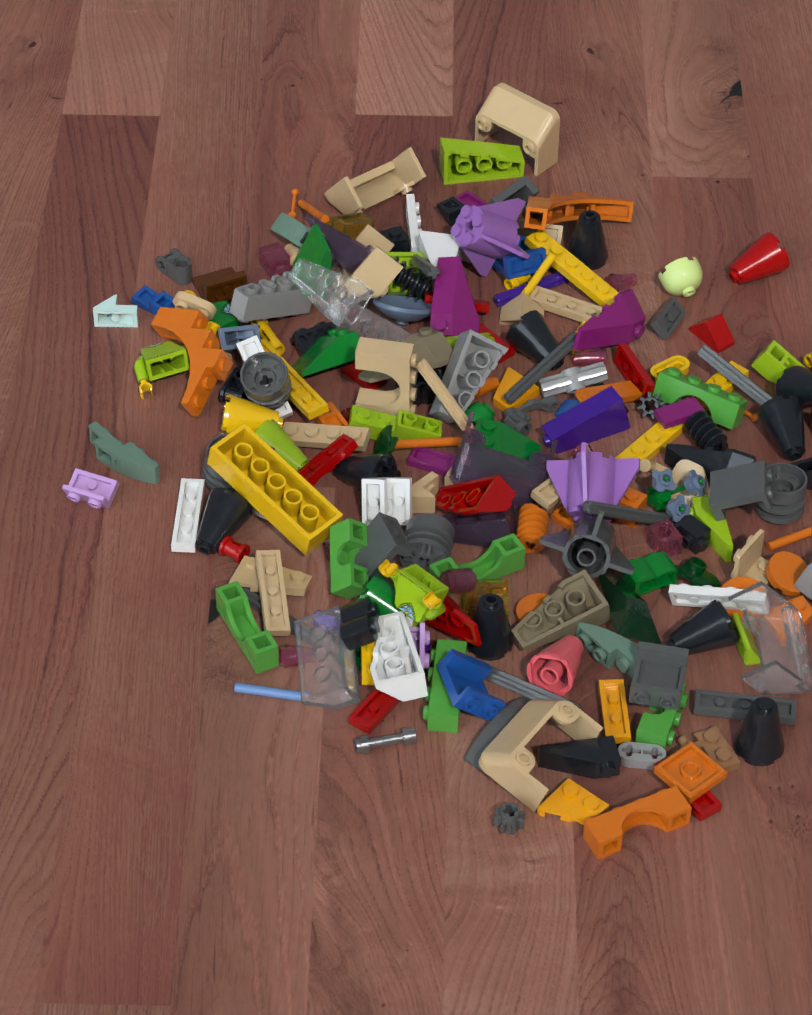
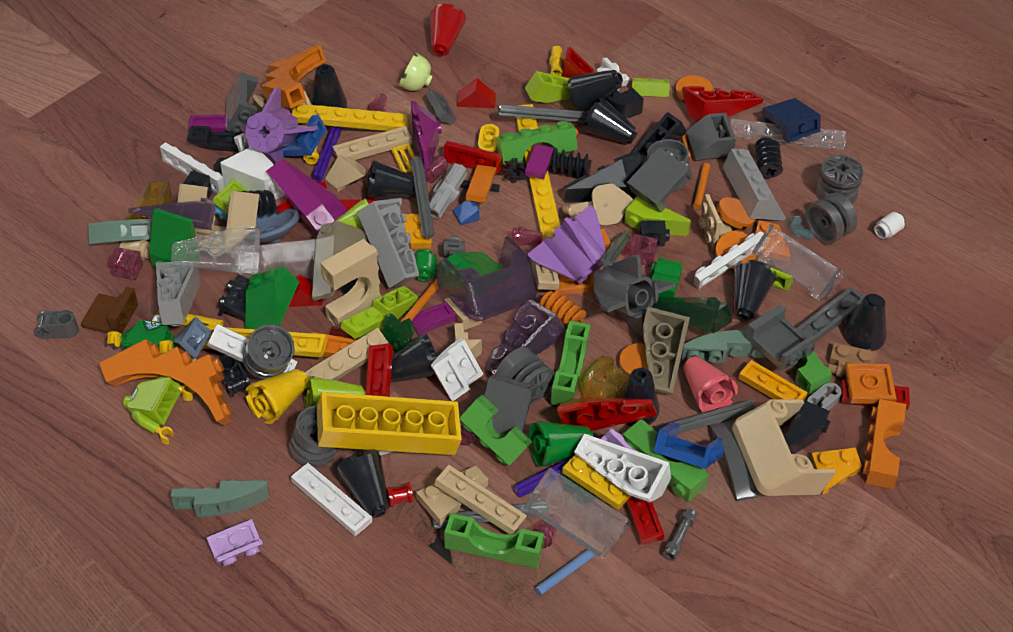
camera: 50 degrees left, 5 degrees up
light aqua slope [93,294,139,327] -> none
blue slope [131,285,175,315] -> none
tan plate [173,291,217,320] -> none
orange hinge [288,188,299,219] -> none
orange bar [298,199,329,223] -> none
tan windscreen [324,147,427,219] -> none
black brick [340,596,380,651] -> none
lime torso [378,559,449,627] -> none
dark grey axle [410,254,440,279] -> none
tan axle [416,358,475,437] -> none
red wedge [435,474,517,515] -> none
lime wedge [439,137,525,185] -> none
clear pink brick [439,568,477,594] -> none
tan windscreen [475,83,560,176] -> none
dark grey gear [493,802,526,835] -> none
dark grey piece [504,396,561,416] -> none
yellow bar [521,253,556,296] -> none
dark purple slope [541,386,631,454] -> none
sand blue plant [647,469,705,523] -> none
dark green plate [678,557,721,587] -> none

